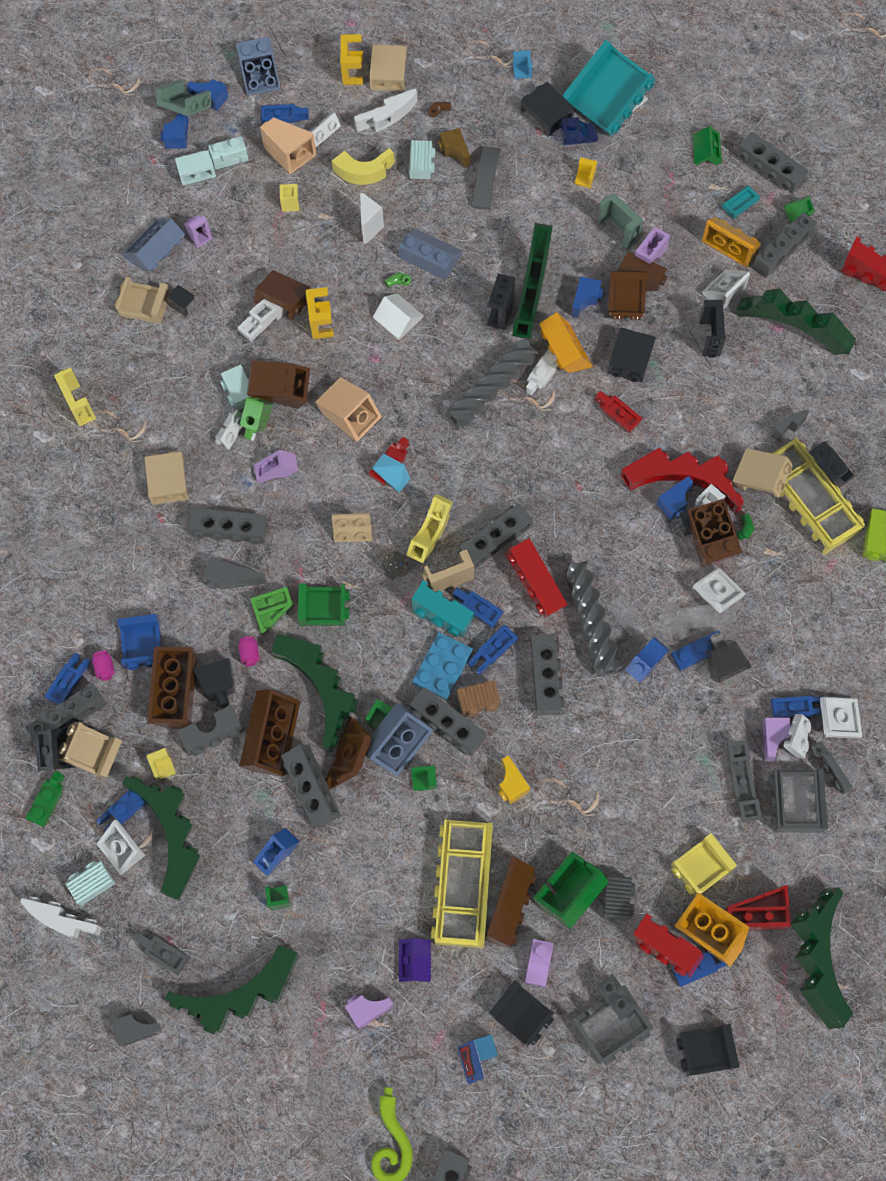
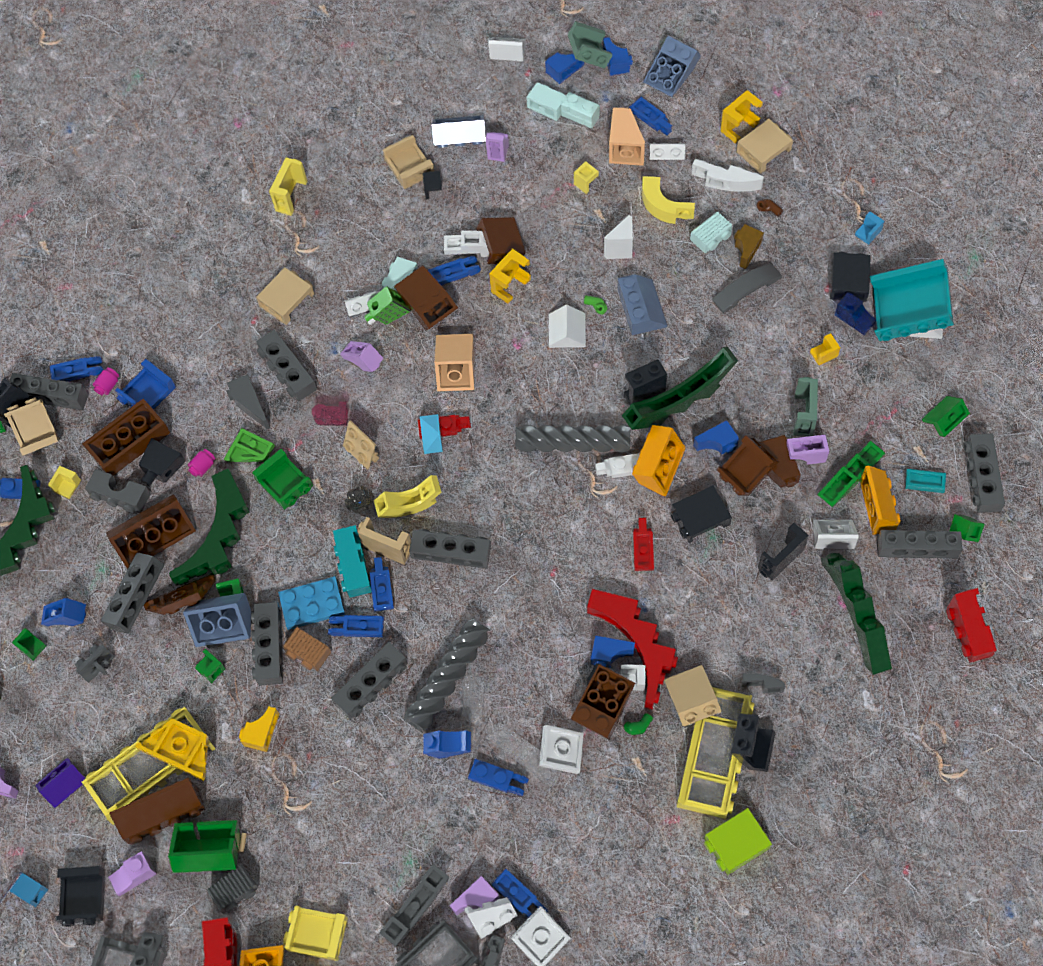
camera: 50 degrees right, 5 degrees down
red wedge [504,538,568,618] -> none
clear smoke torso [705,633,751,683] -> none
none -> dark grey hips [75,644,114,683]
none -> yellow wing [135,718,209,781]
none -> clear pink leg [311,402,349,426]
none -> blue hinge [428,256,481,285]
none -> white slope [488,37,526,61]
none -> green slope [817,441,885,508]

